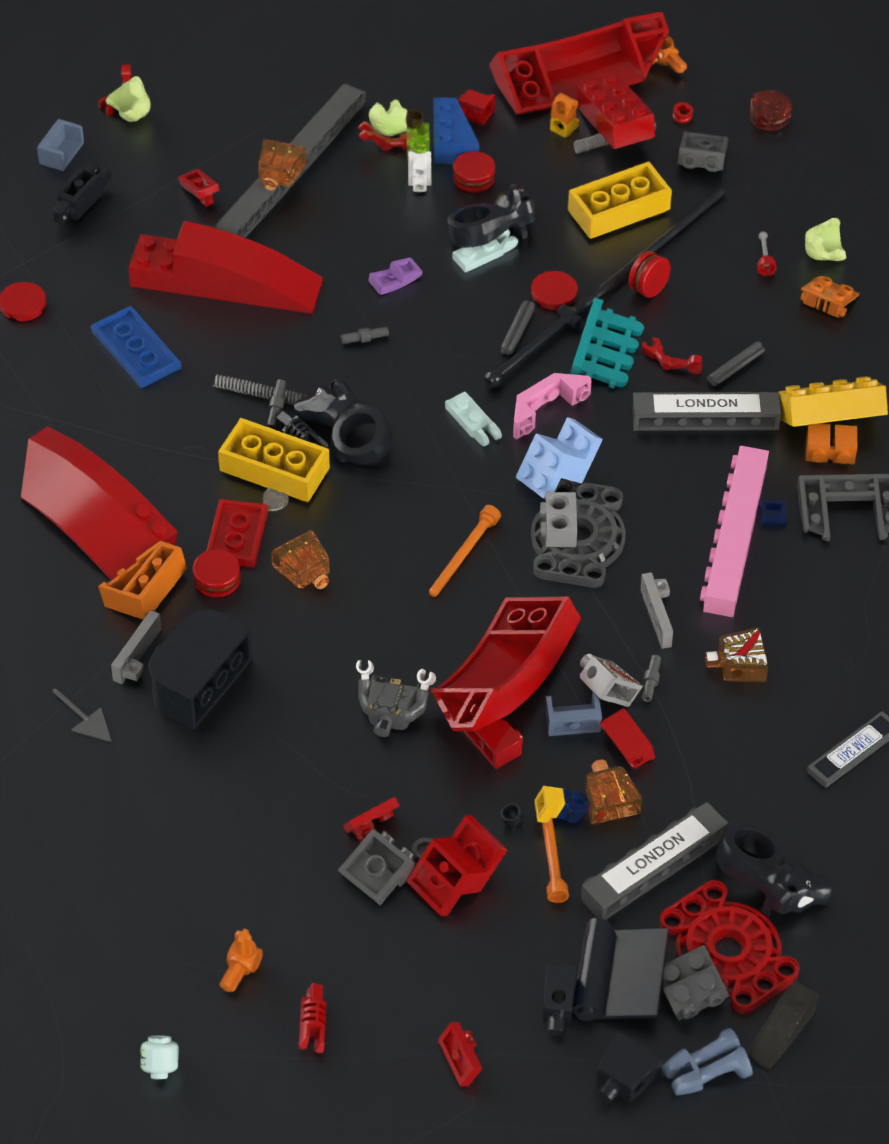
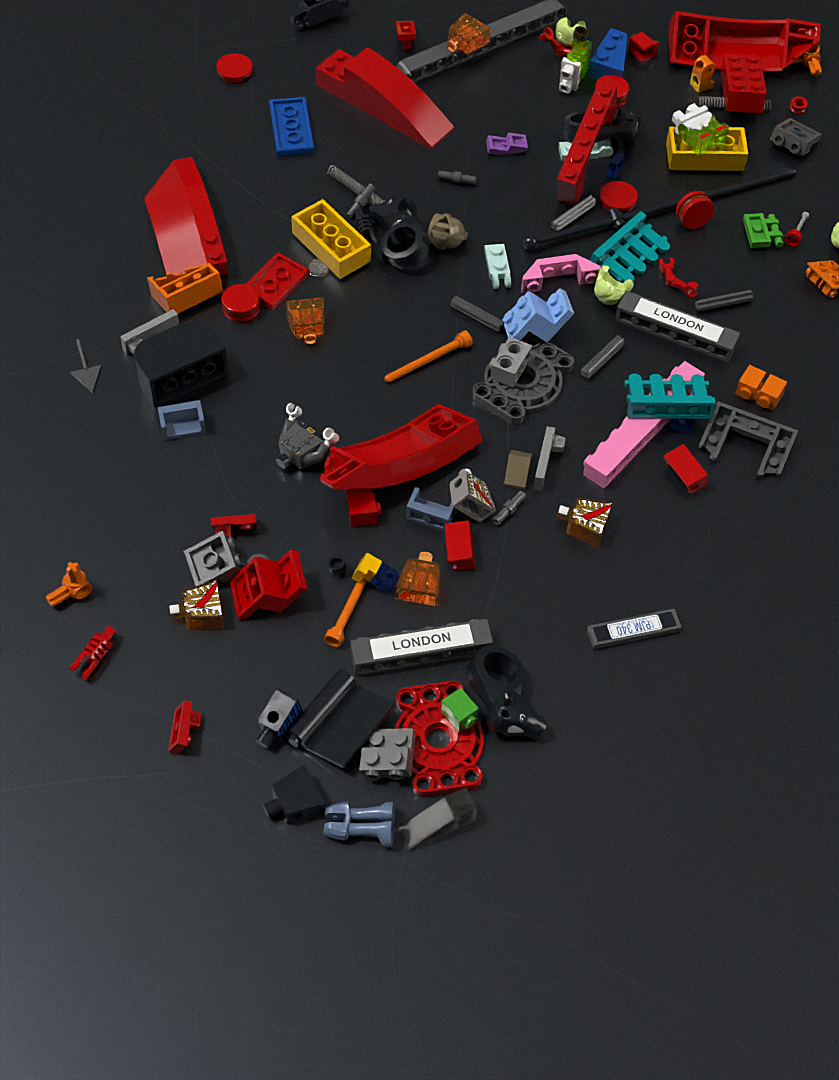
camera: 25 degrees right, 5 degrees up
yellow brick [778,377,888,426] -> none
none -> sand blue panel [158,400,206,440]
none -> torso [169,580,224,630]
none -> dark tan helmet [427,213,468,250]
none -> bright green brick [441,688,479,732]
none -> dark grey axle [451,296,504,332]
none -> dark tan slope [504,450,532,490]
none -> red arch [557,81,617,206]
none -> dark grey axle [581,336,625,379]
none -> yellowish green hair [594,266,634,305]
none -> clear blue tile [607,151,625,178]
none -> teal fence [624,374,716,419]
none -> red hinge [664,444,708,493]
none -> hips [672,103,729,155]
none -> bright green plate [743,213,784,248]

